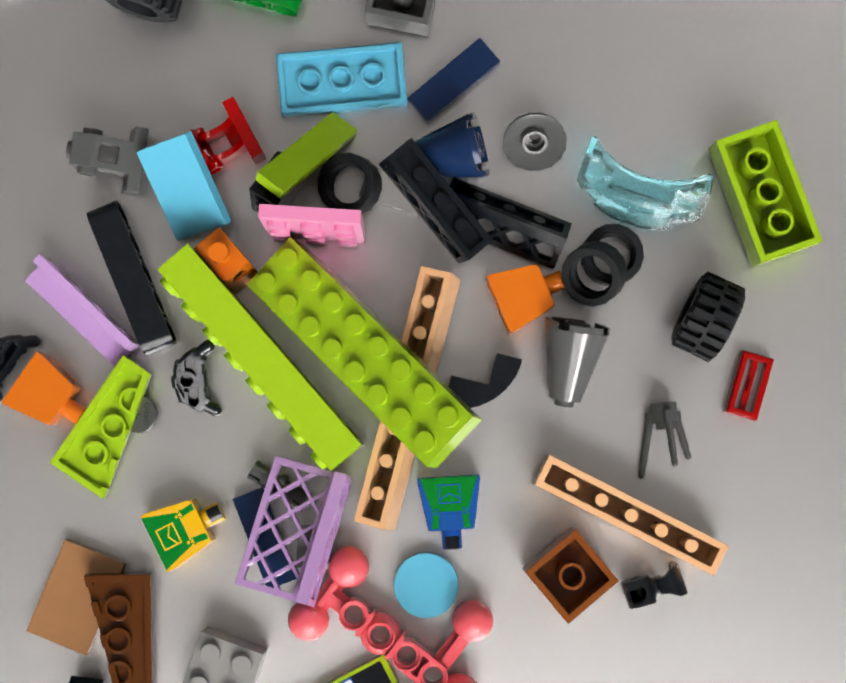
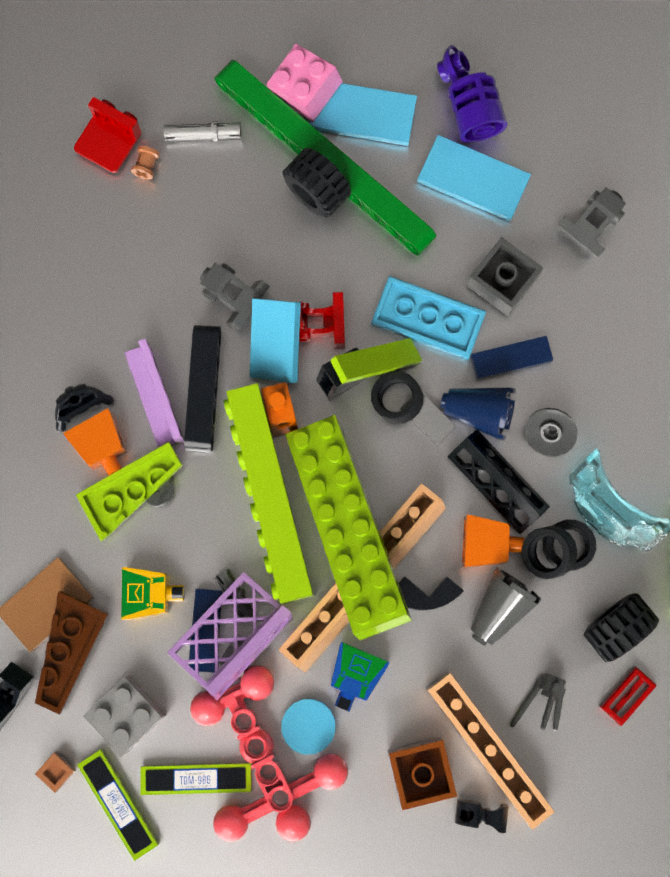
camera: 25 degrees right, 5 degrees down
black piece [171,340,222,416] -> none
bright pink plate [258,204,366,247] -> none
black fence [379,138,493,264] -> none

